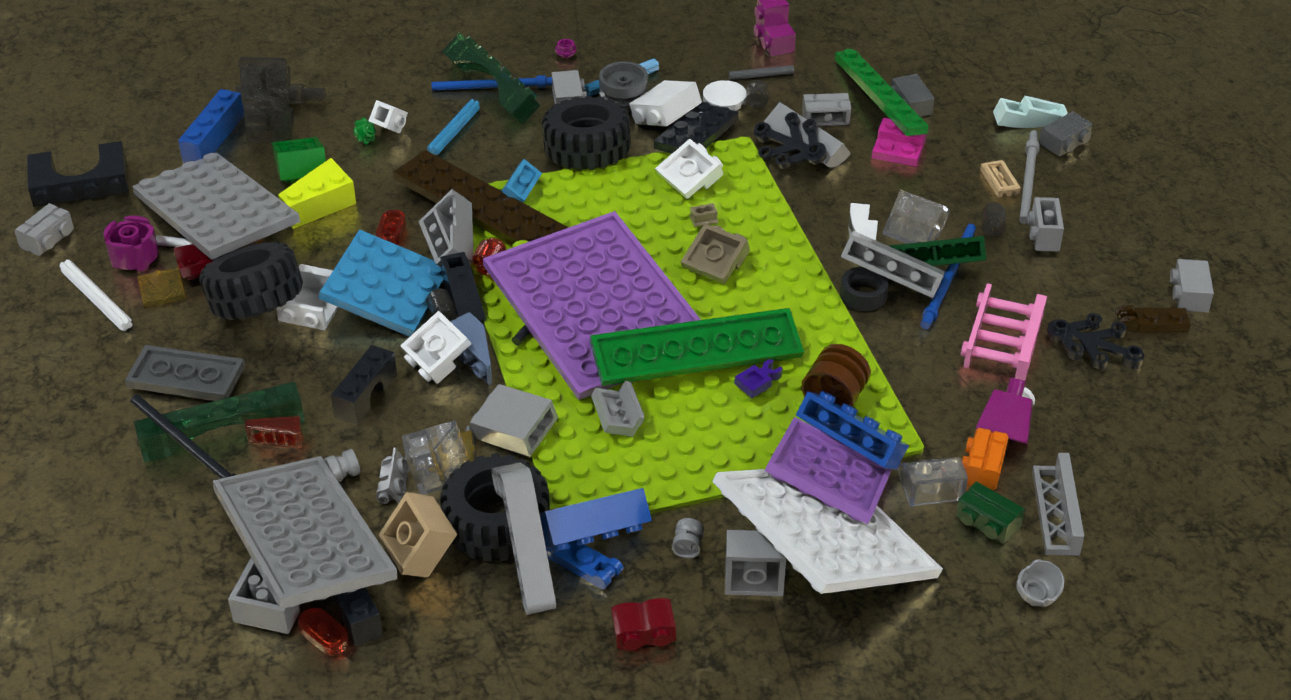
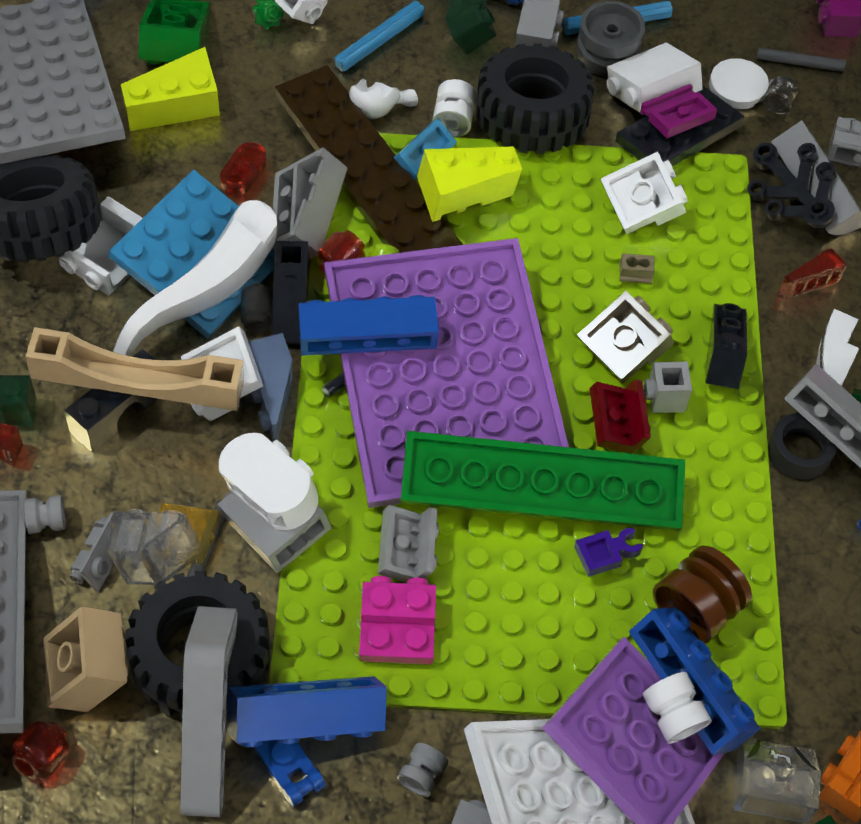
camera: 15 degrees right, 15 degrees up
none -> clear red head [11,721,70,779]
none -> tan arch [25,327,244,411]
none -> white animal [113,200,277,356]
none -> white brick [219,433,319,530]
none -> blue brick [298,295,439,356]
none -> white hair [349,78,418,119]
none -> dark pink plate [359,576,436,664]
none -> neon yellow wedge [417,146,522,222]
none -> white wheel [432,79,476,137]
none -> dark red bracket [589,379,651,454]
none -> magenta plate [640,84,717,138]
none -> white wheel [643,672,712,744]
none -> light grey brick [644,362,692,413]
none -> black slope [705,303,747,389]
none -> clear red slope [778,248,847,300]

